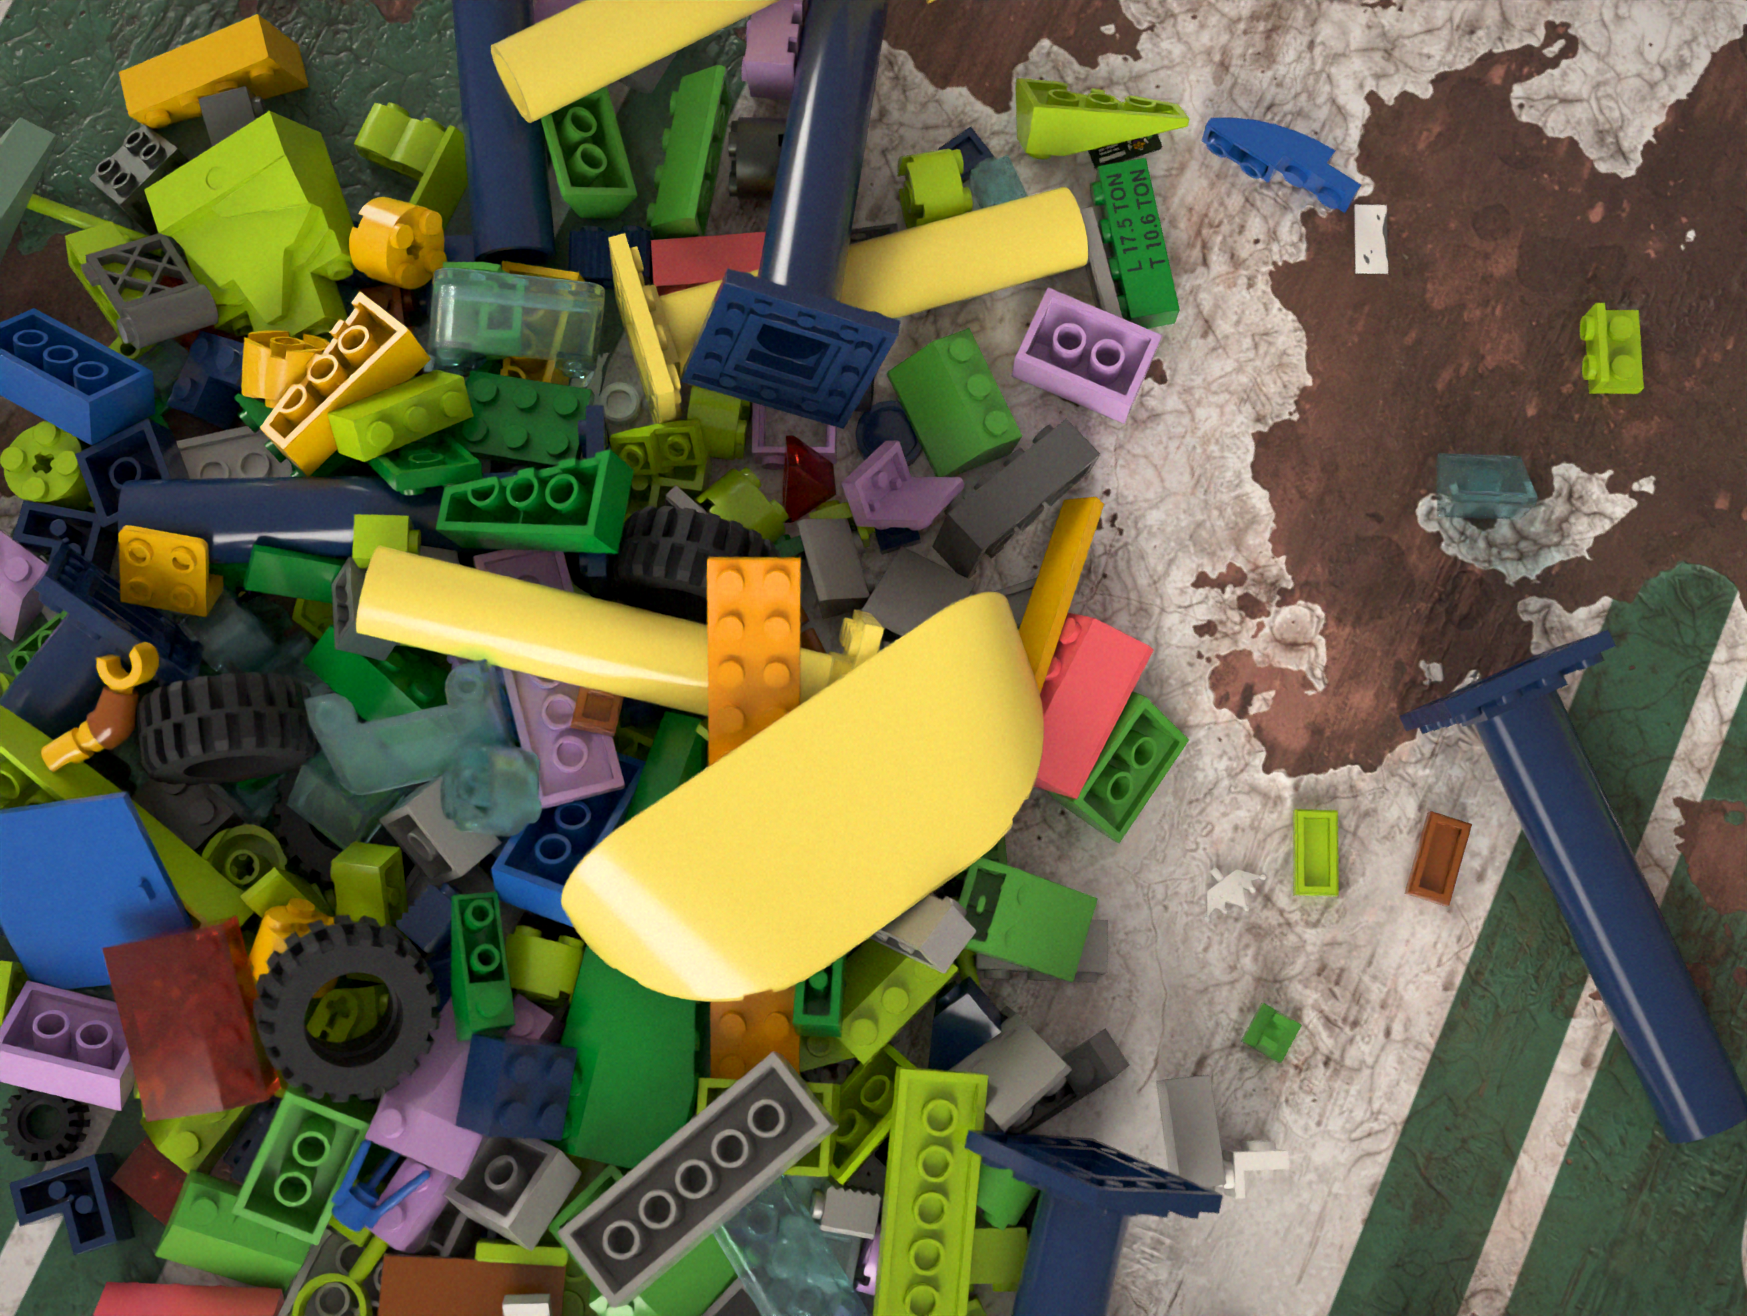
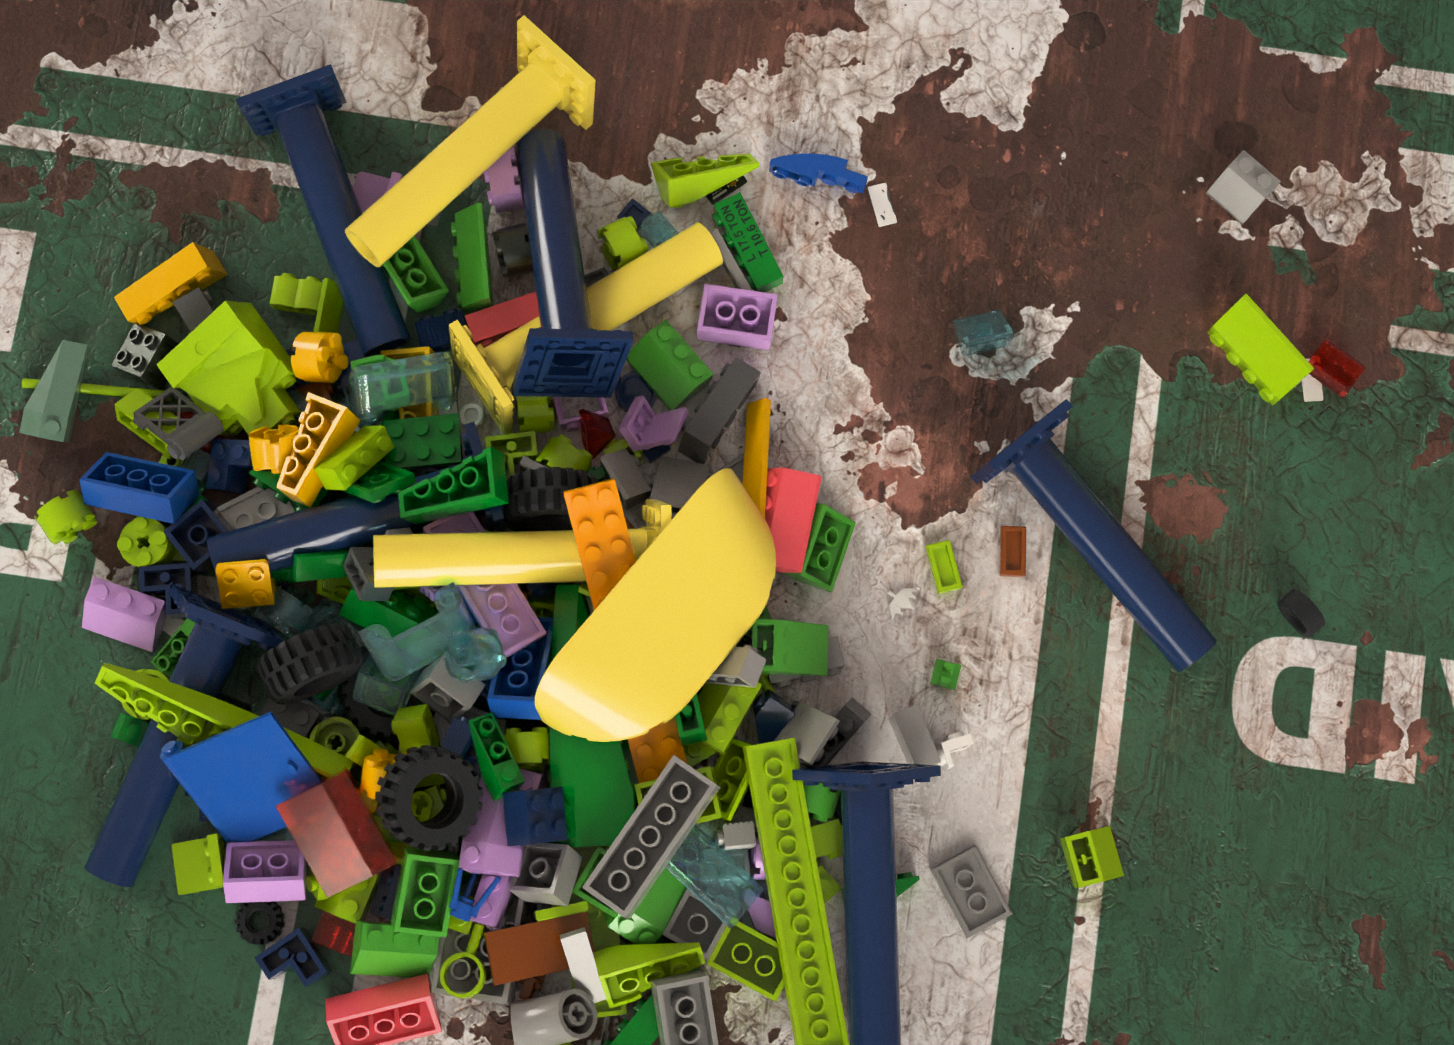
camera: 25 degrees left, 0 degrees up
yellow piece [41,642,159,772] -> none
lime brick [352,514,421,569] -> none
dark orange tile [571,686,624,737] -> none
lime slope [609,419,707,476] -> none
lime bracket [1580,303,1644,394] -> none

